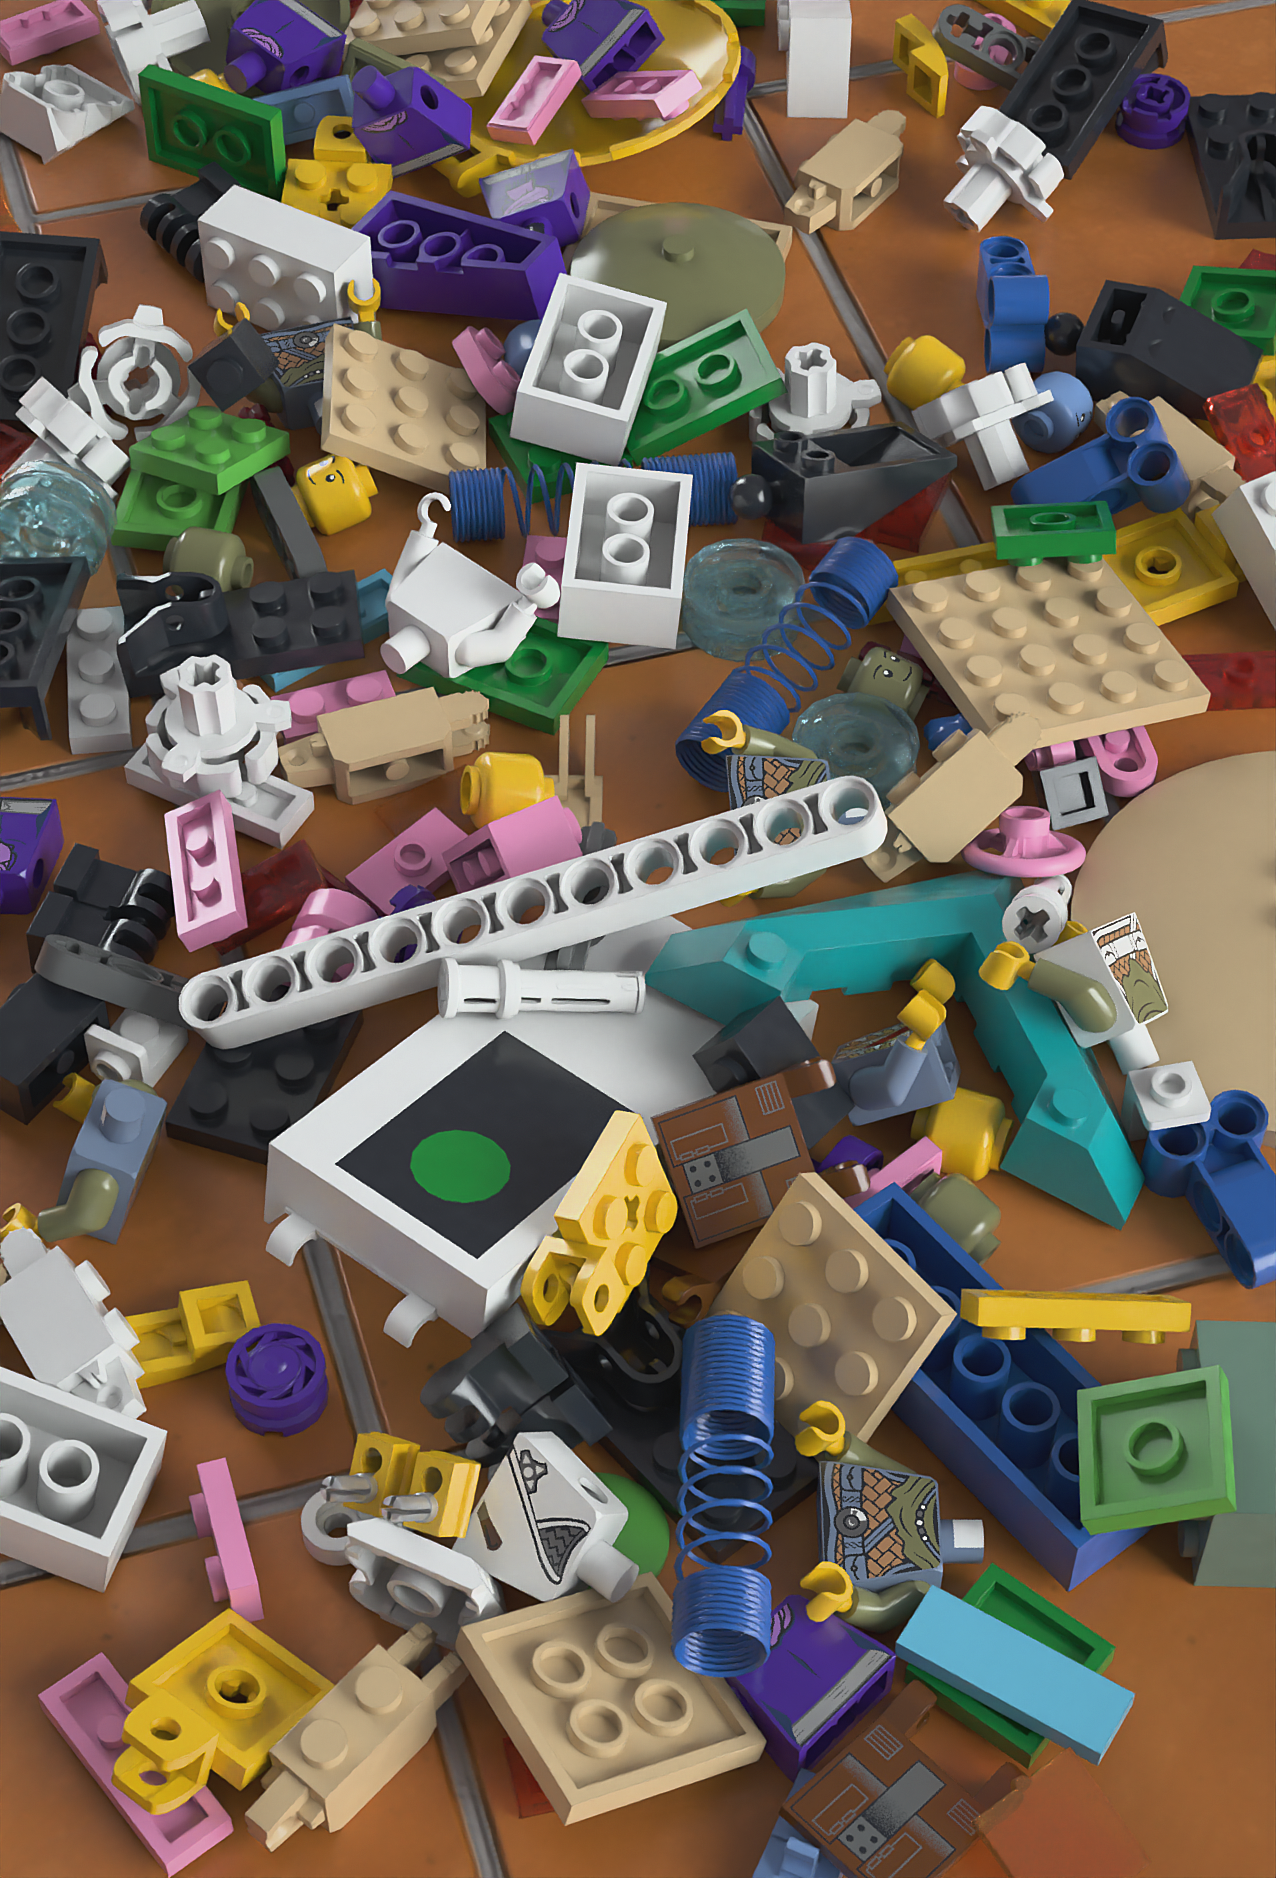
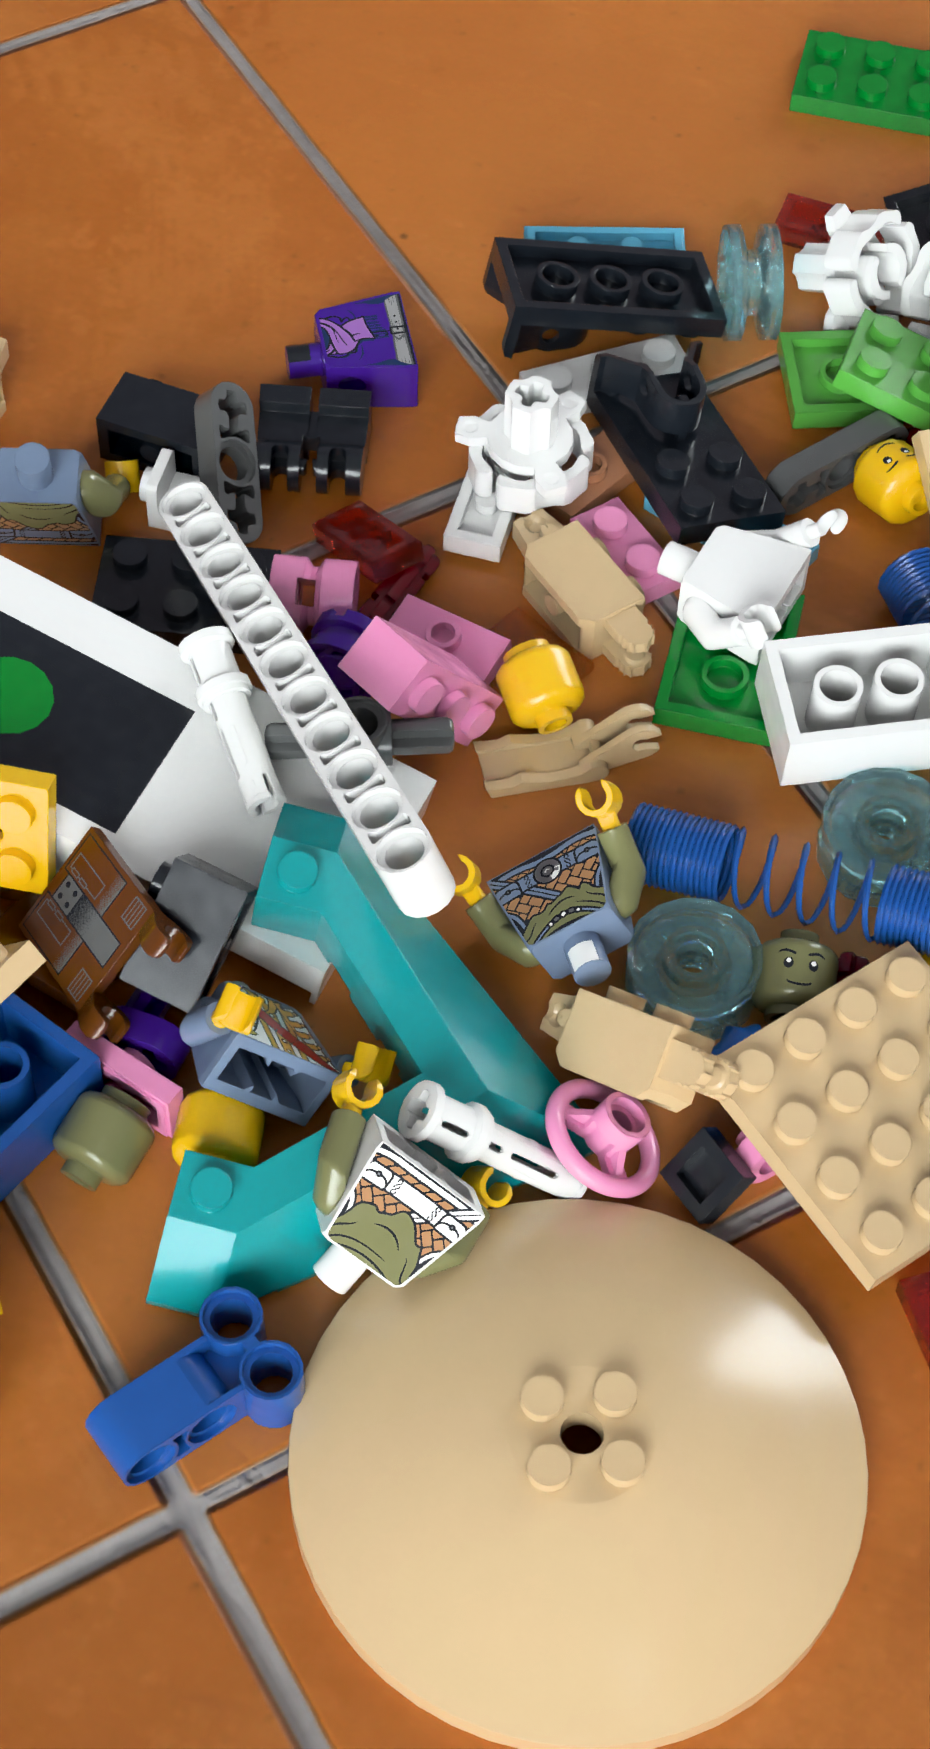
camera: 75 degrees right, 5 degrees up
olive head [163,526,254,596] -> none
bright pink plate [164,789,248,952] -> none
bright pink plate [1078,725,1158,797] -> none
white bracket [1120,1061,1211,1141] -> none

